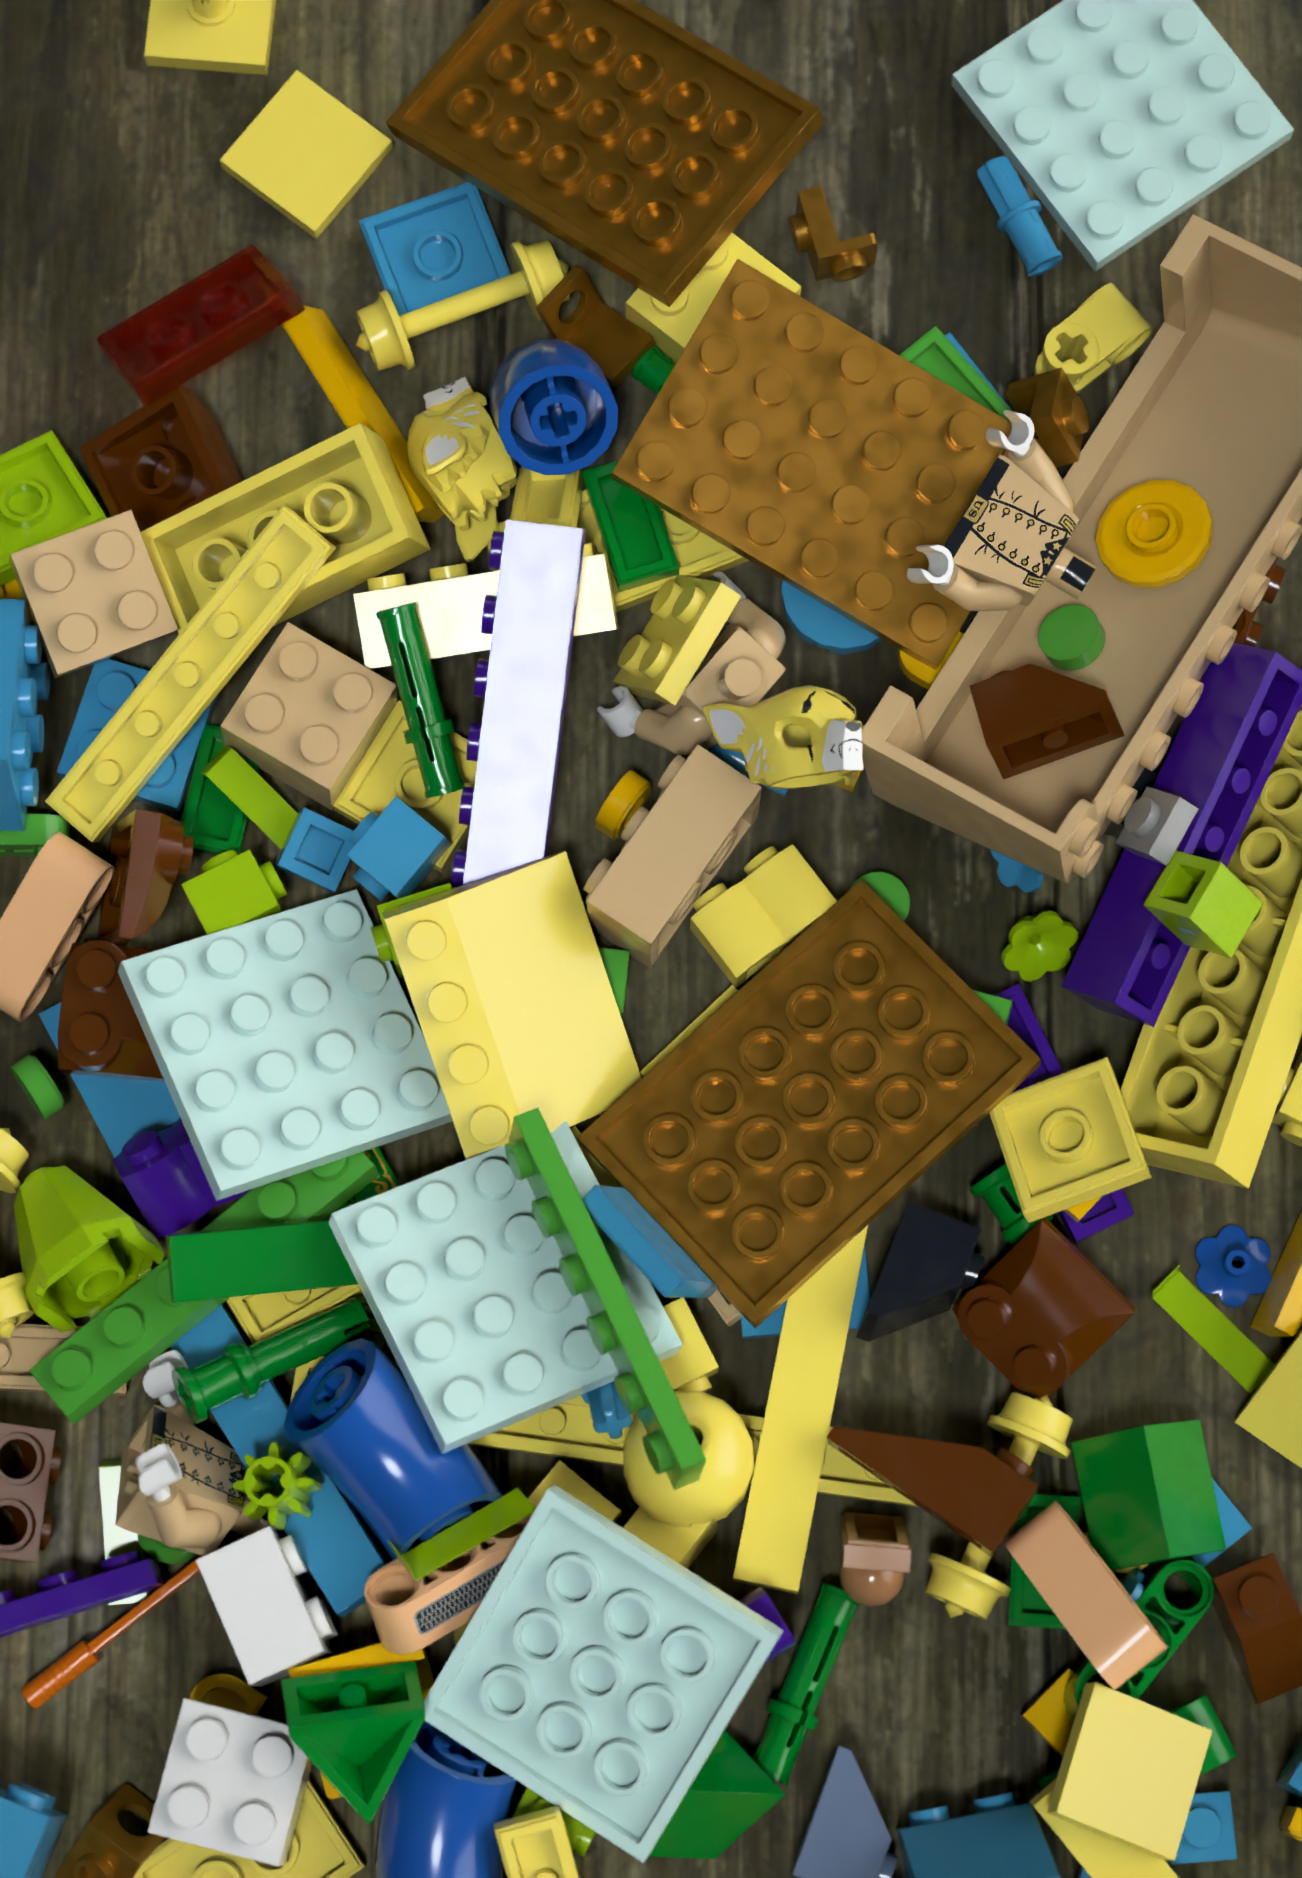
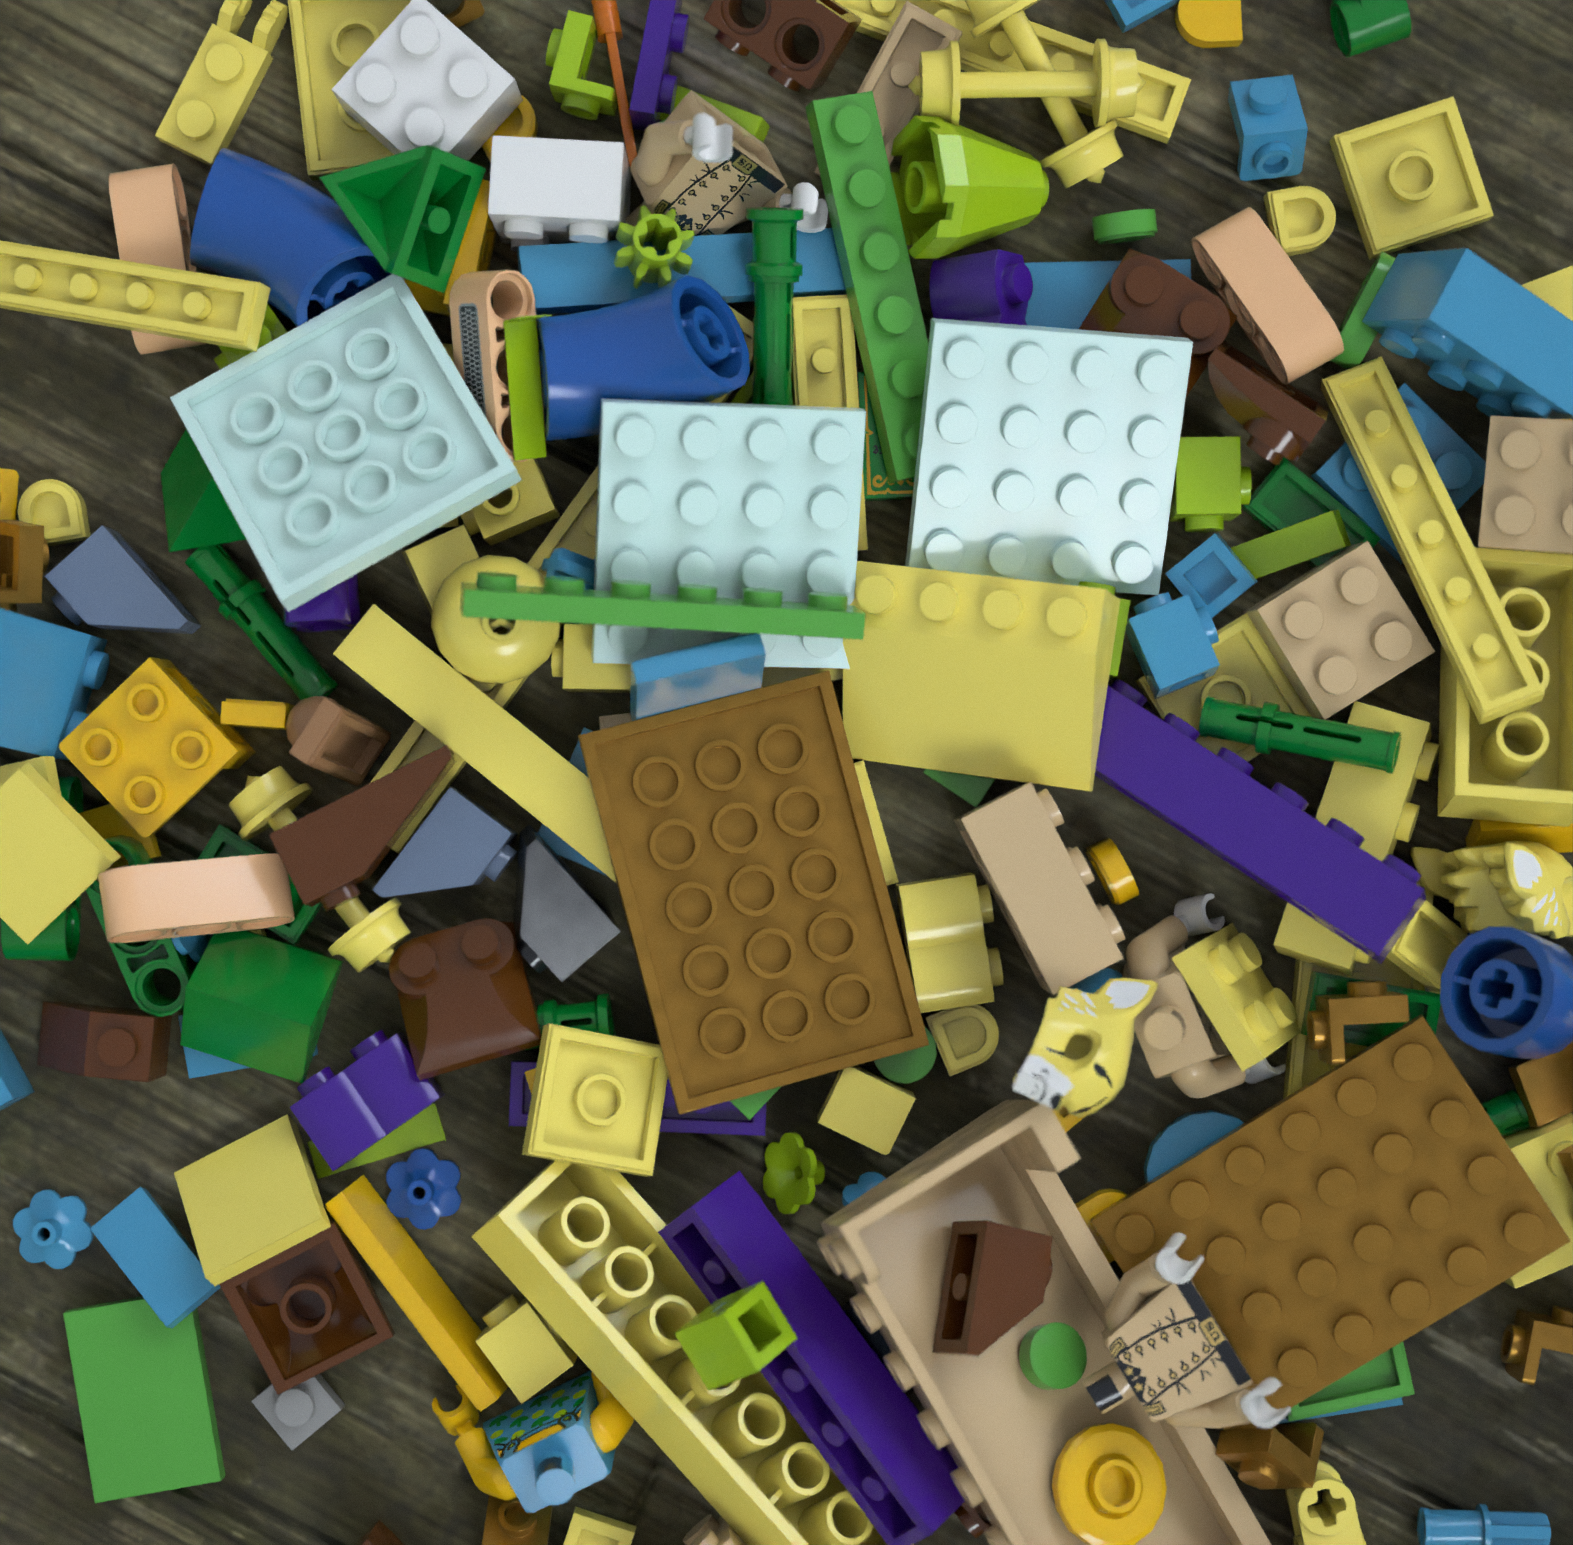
camera: 125 degrees right, 10 degrees up
green tile [166,1219,358,1303] -> none
light grey plate [1116,786,1198,866] -> none
none -> yellow bracket [59,657,256,838]
none -> yellow tile [220,698,294,730]
none -> dark purple brick [290,1030,445,1171]
none -> sand blue slope [372,787,518,898]
none -> lime bracket [546,10,617,120]
none -> light yellow panel [817,1065,916,1155]
none -> light yellow tile [924,1004,999,1077]
none -> pearl gold bracket [1307,980,1409,1065]

